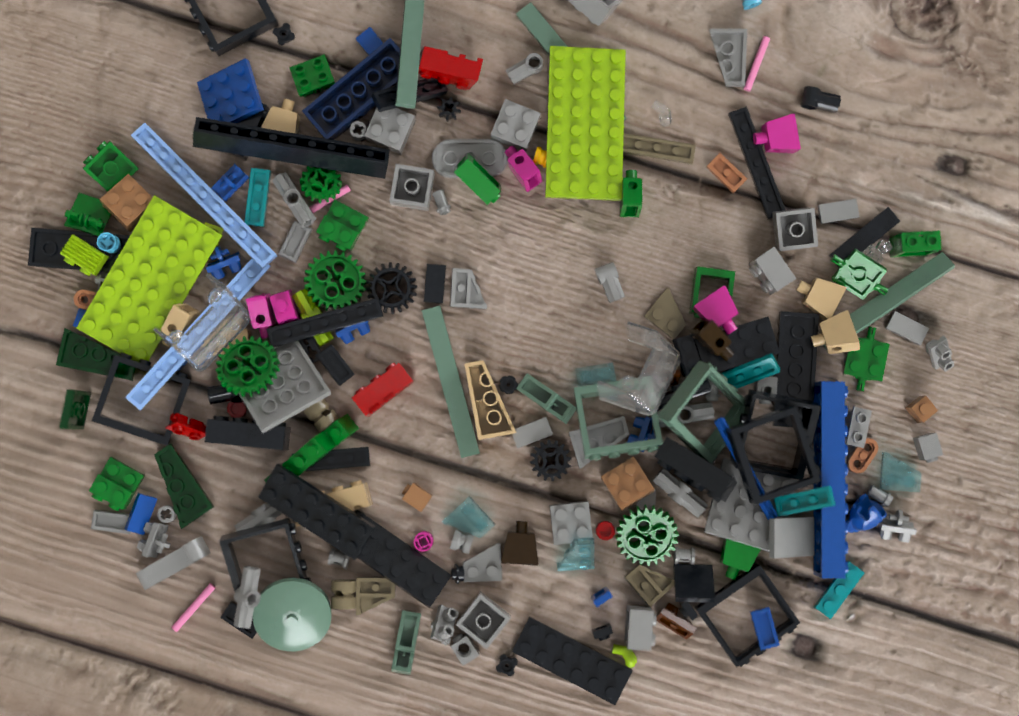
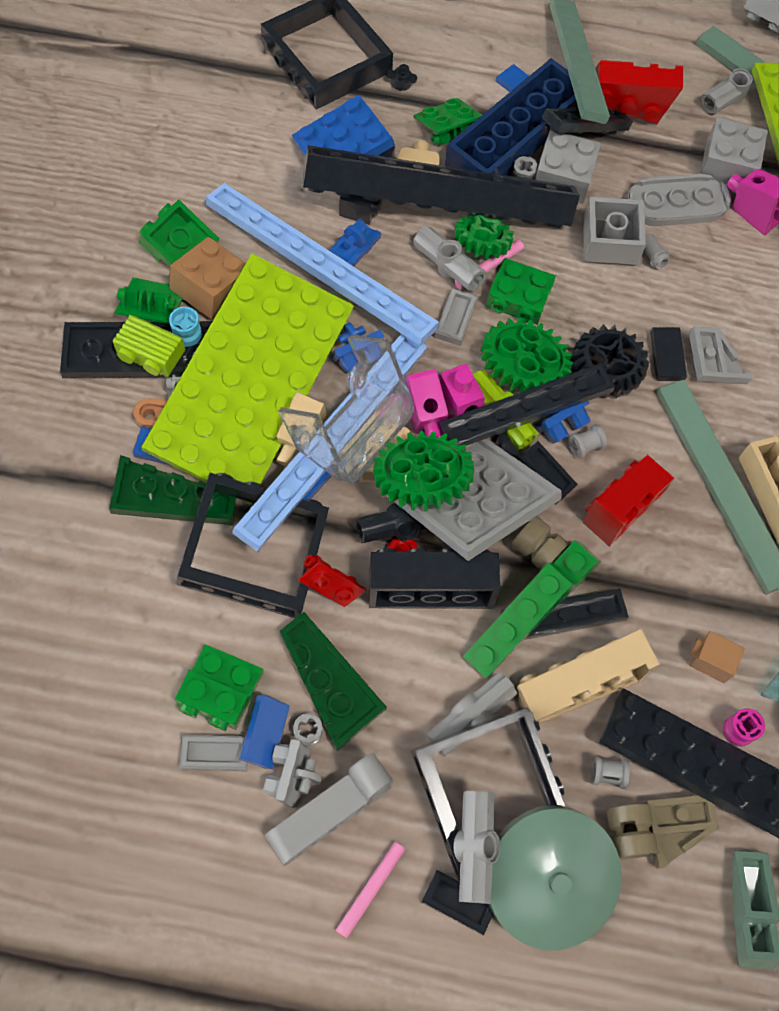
camera: 10 degrees left, 20 degrees down
dark green tile [59,389,91,429] -> none
teal plate [244,168,271,227] -> none
black plate [258,464,376,560] -> none
black gear [437,97,461,122] -> none
green window [454,153,501,205] -> none
none -> light grey bush [568,424,607,459]

